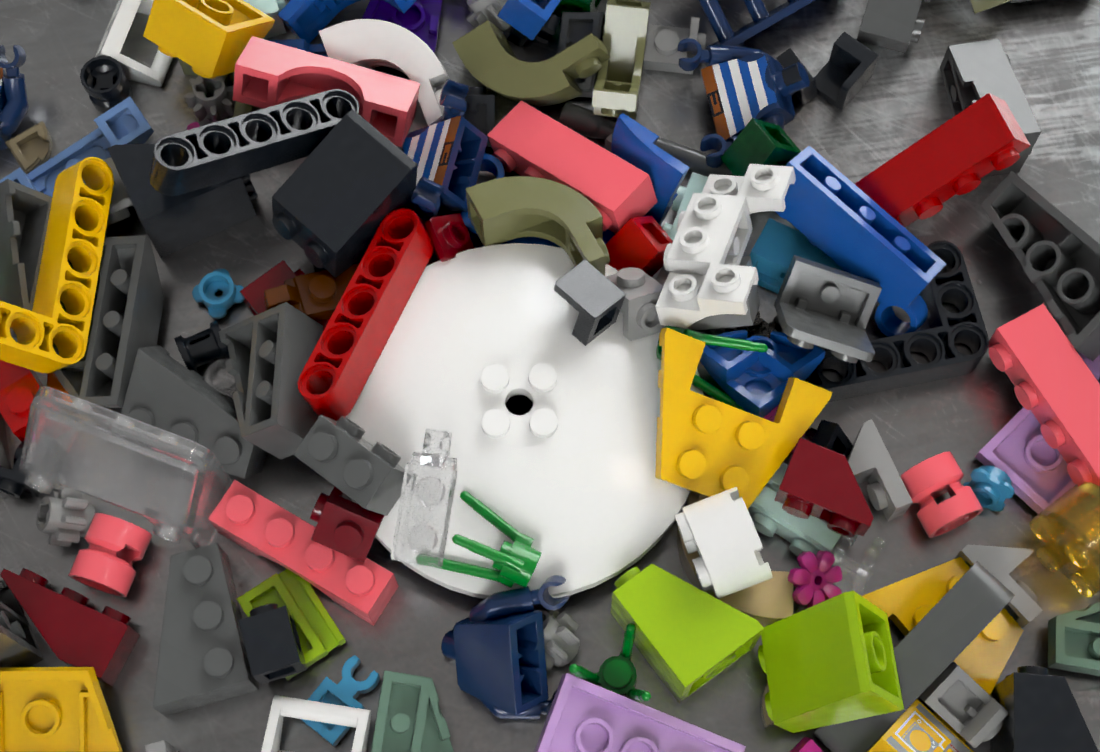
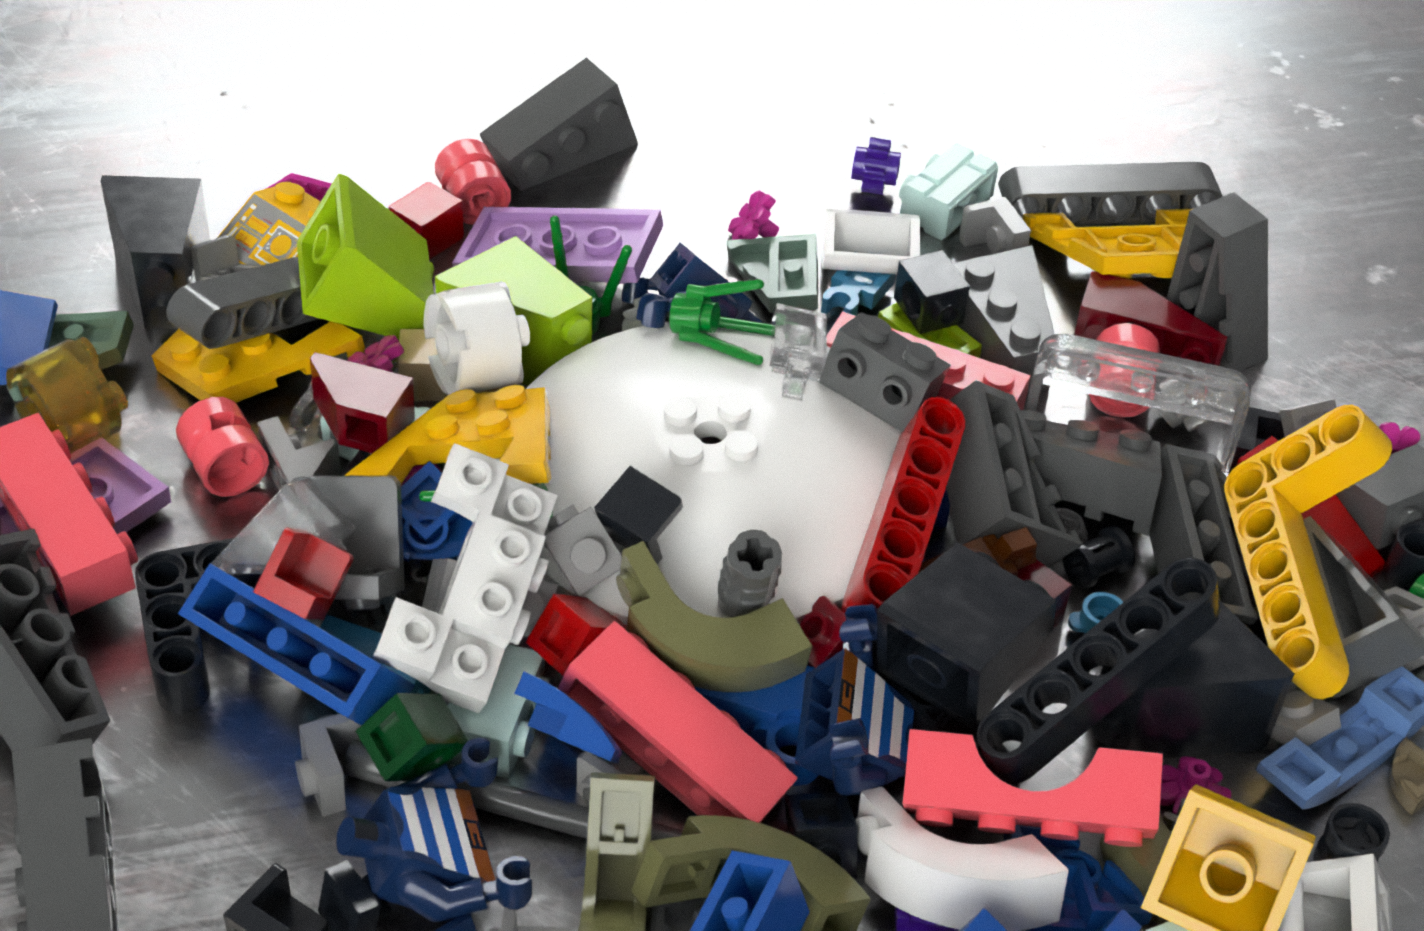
camera: 170 degrees right, 25 degrees down
red brick [855,93,1031,227] -> none
light grey slope [954,545,1043,628] -> none
dark azure plate [963,466,1015,512] -> none
none -> clear slope [211,479,355,574]
none -> red panel [253,527,353,620]
none -> dark grey axle [717,529,782,618]

